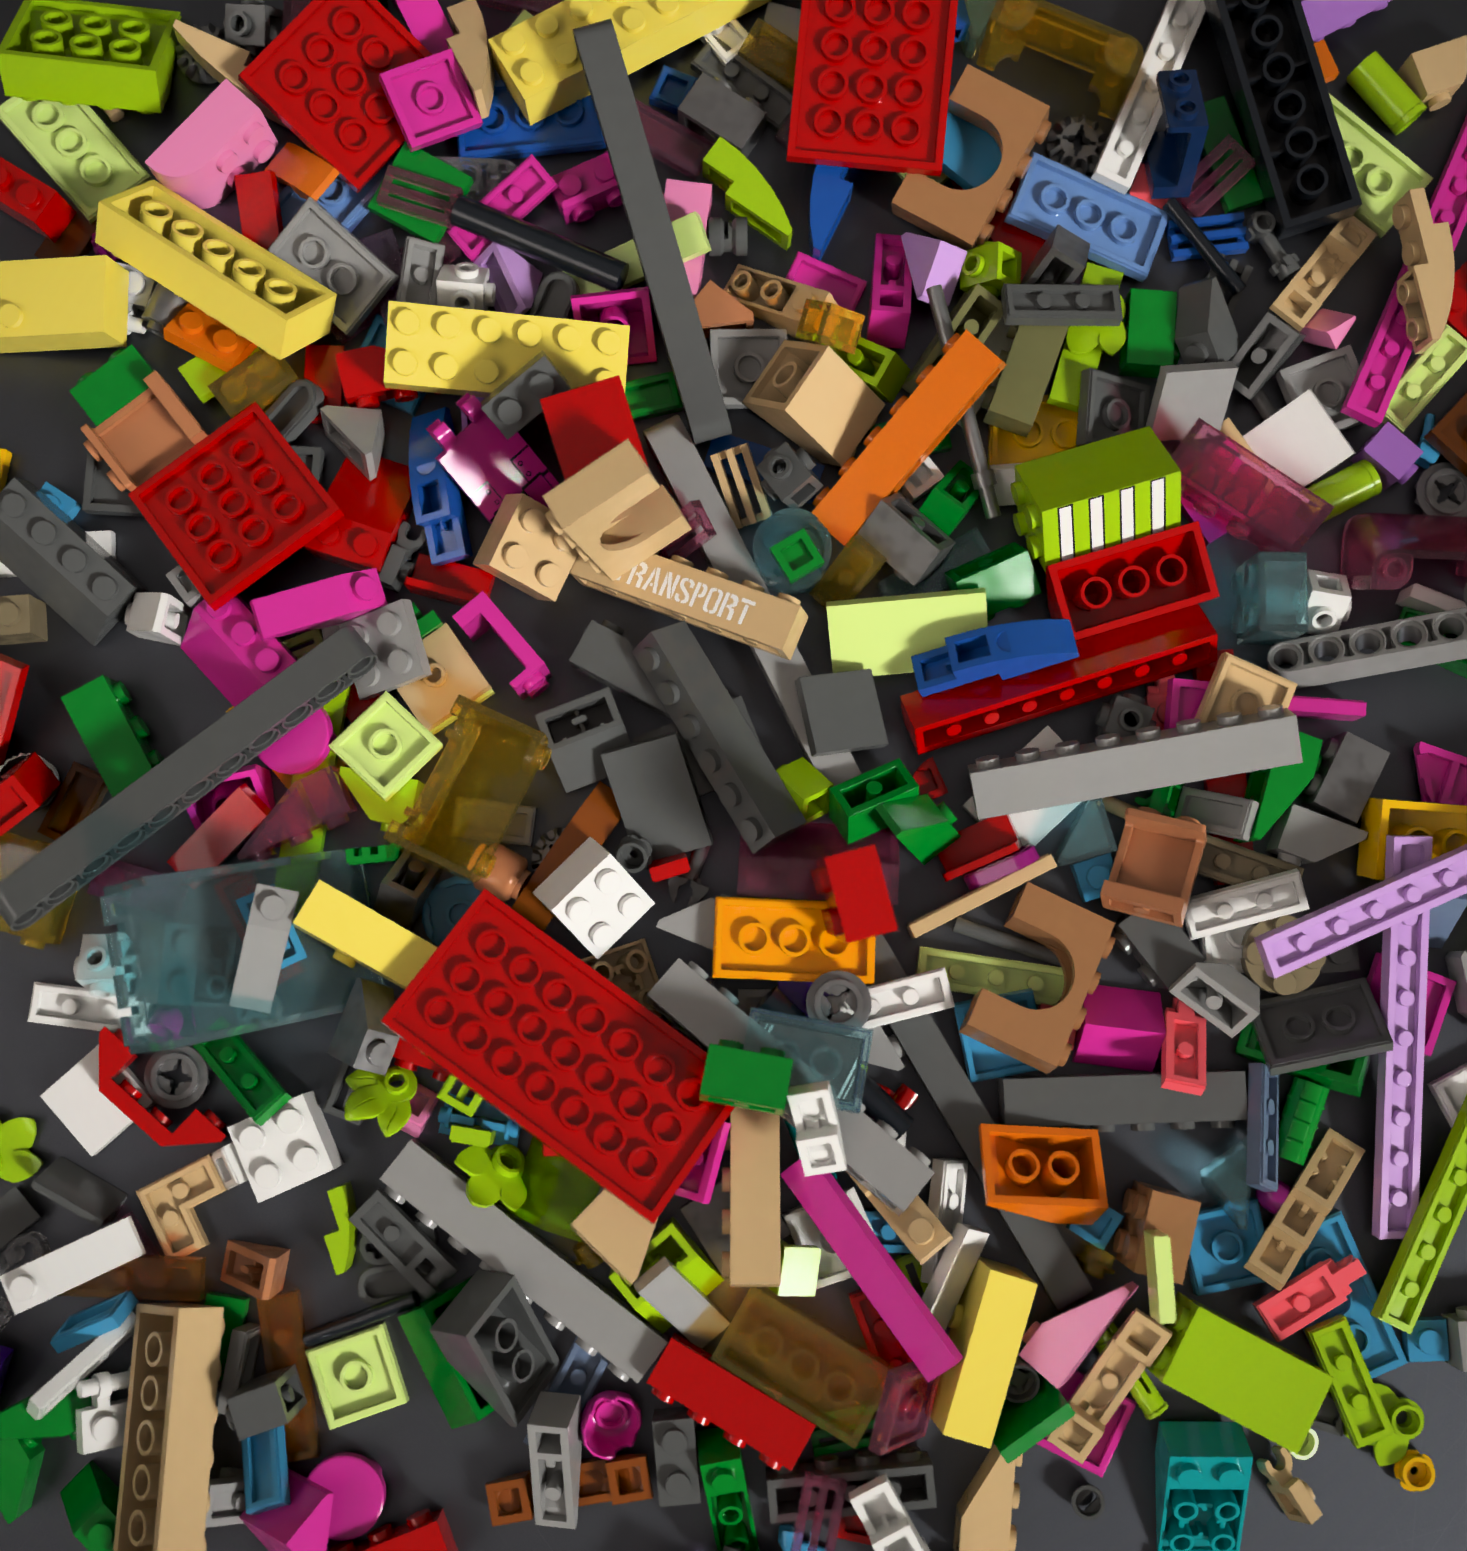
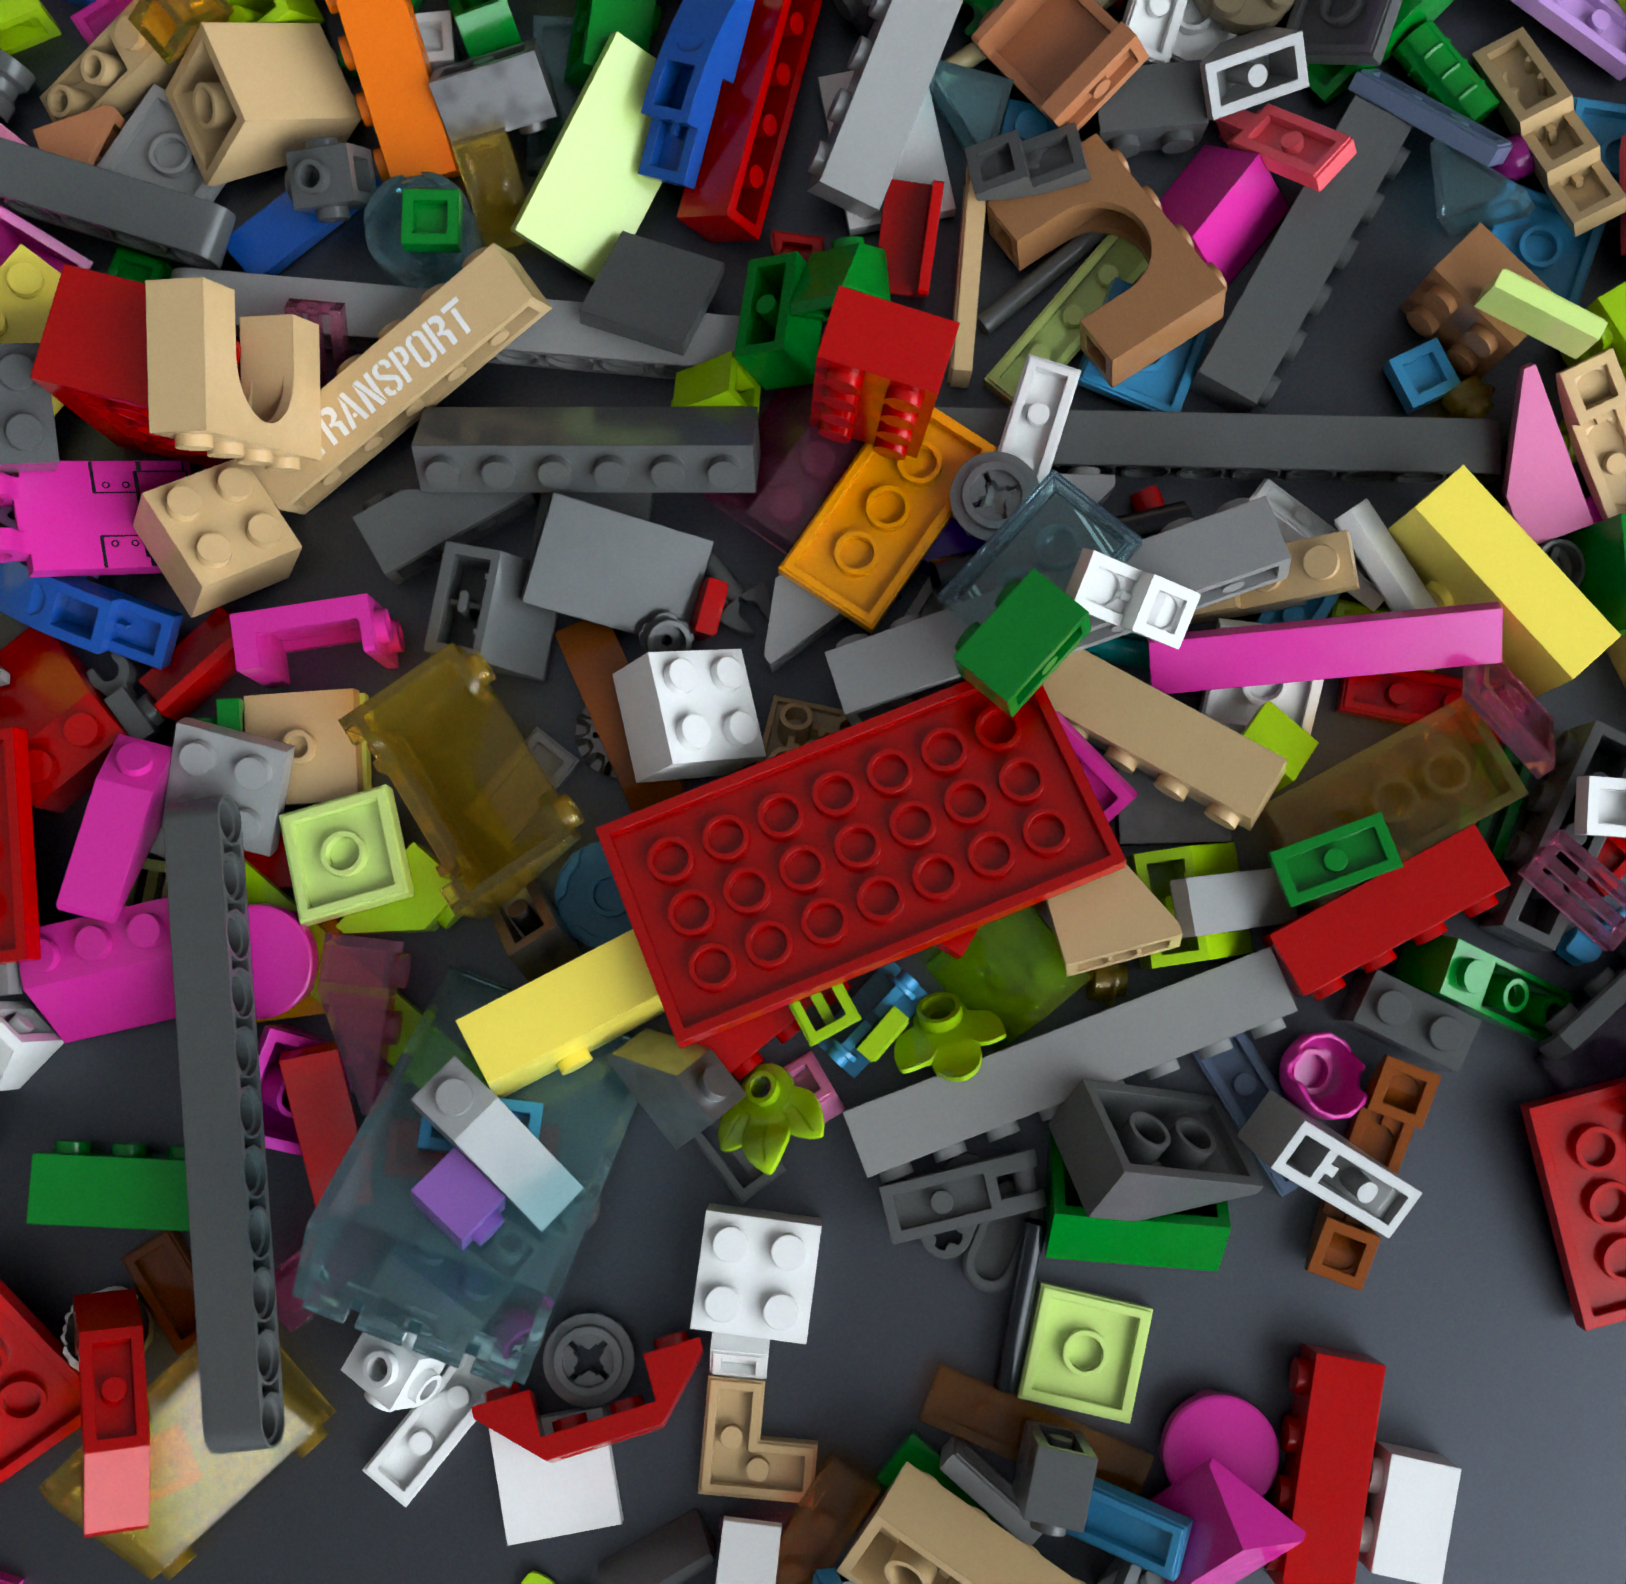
camera: 55 degrees left, 0 degrees up
green tile [191,1015,292,1126] -> none
nougat slope [220,1240,290,1300] -> none
lime slope [324,1181,358,1275] -> none
green tile [345,845,404,865] -> none
nougat head [469,844,532,902] -> none
tan tile [710,442,773,529] -> none
magenta tile [963,844,1040,890] -> none
orange slope [978,1123,1109,1225] -> none
none -> medium lavender brick [411,1147,506,1251]
none -> dark grey slope [964,122,1091,201]
none -> green plate [1267,812,1404,908]

